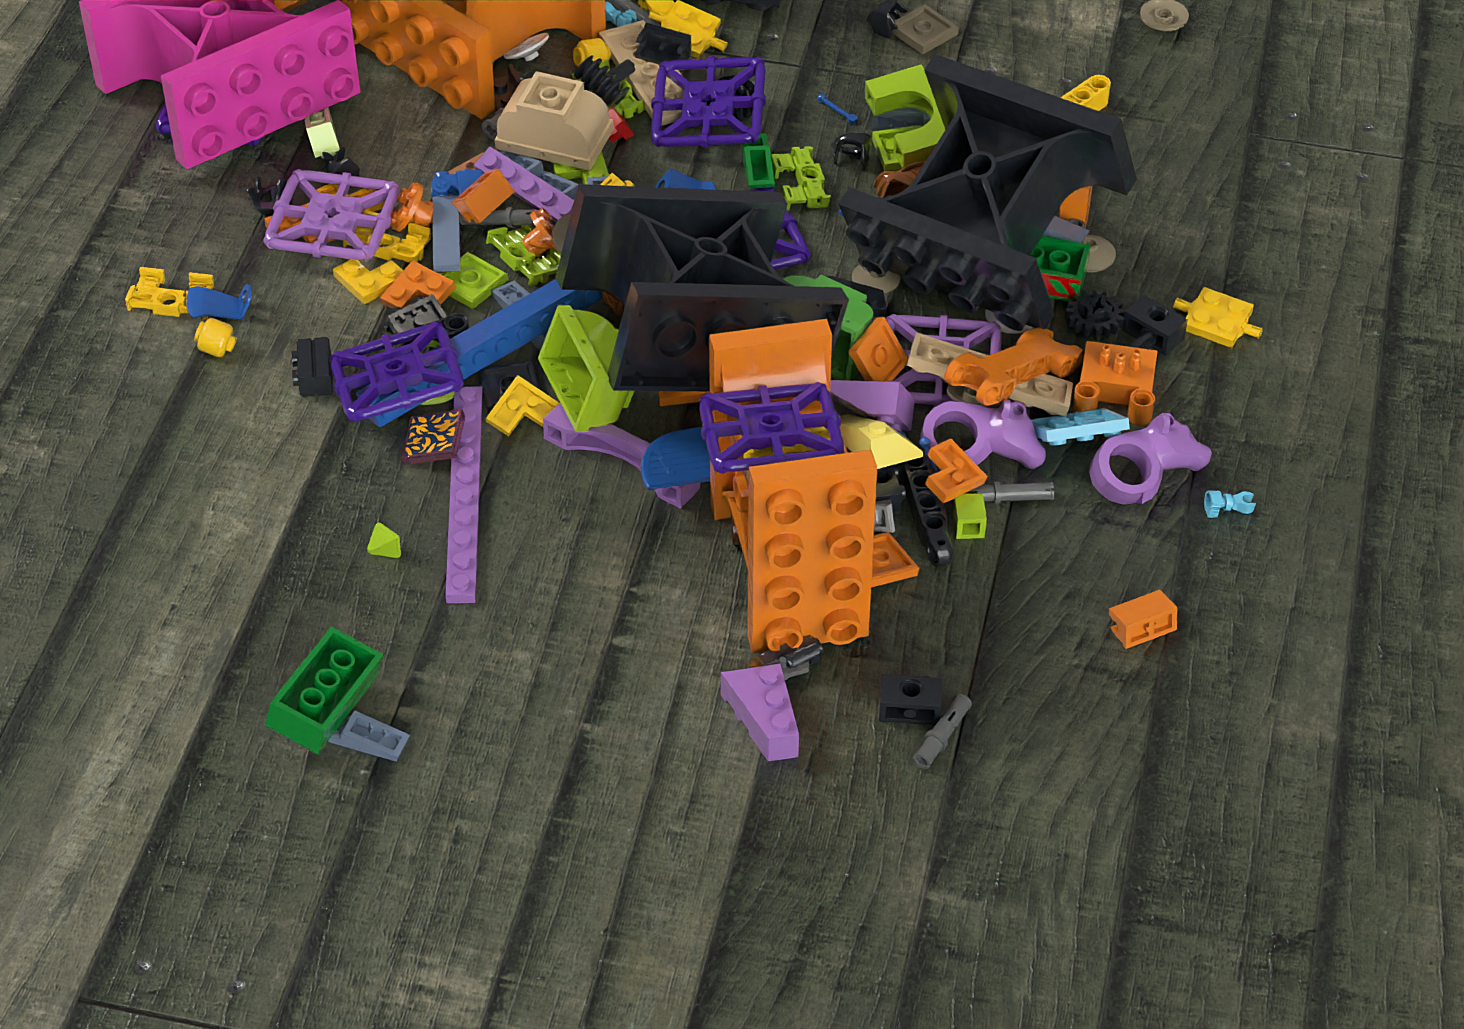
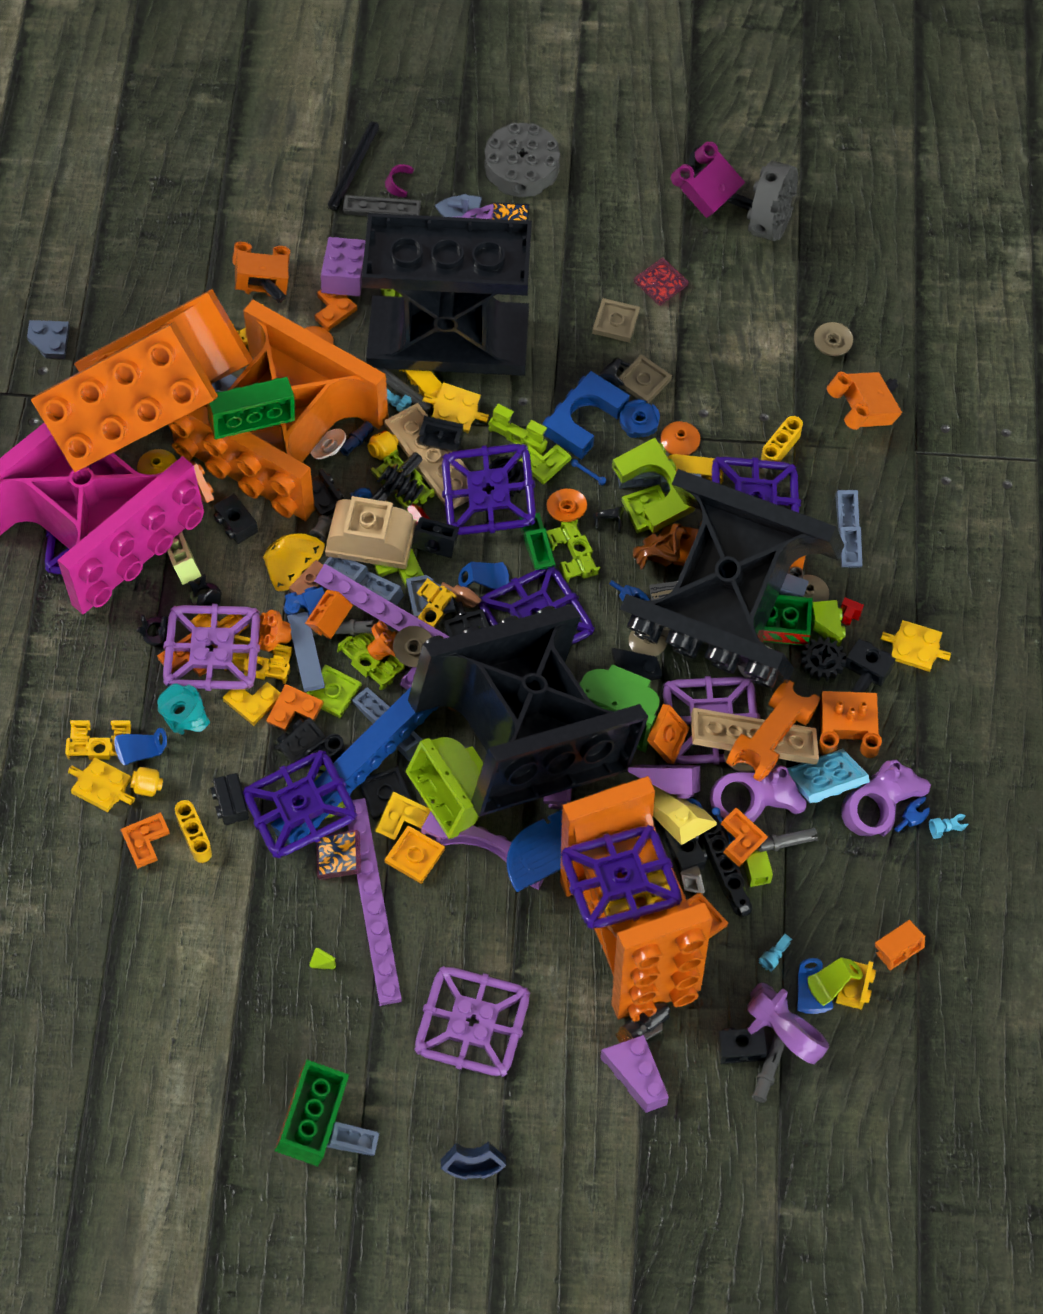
camera: 10 degrees left, 15 degrees up
none -> yellow plate [68,757,135,812]
none -> orange plate [121,812,170,869]
none -> teal piece [157,683,210,735]
none -> yellow beam [175,800,212,863]
none -> orange plate [185,458,214,503]
none -> black brick [213,493,258,544]
none -> yellow piece [263,534,325,591]
none -> dark blue pin [340,421,374,456]
none -> light orange plate [385,826,445,884]
none -> black brick [412,517,459,558]
none -> medium lavender plate [414,966,530,1077]
none -> dark blue brick [441,1141,506,1180]
none -> lime piece [488,404,547,455]
none -> lime plate [519,444,571,485]
none -> blue arch [543,371,630,460]
none -> orange dish [547,489,587,522]
none -> blue plate [620,399,660,438]
none -> medium lavender animal [747,983,829,1064]
none -> medium azure piece [759,934,792,972]
none -> blue piece [797,958,833,1014]
none -> lime piece [808,958,863,1006]
none -> lime slope [811,600,846,647]
none -> orange piece [827,372,902,430]
none -> sand blue slope [835,490,862,567]
none -> yellow bracket [836,961,876,1010]
none -> red tile [841,597,864,626]
none -> blue hand [894,796,930,832]

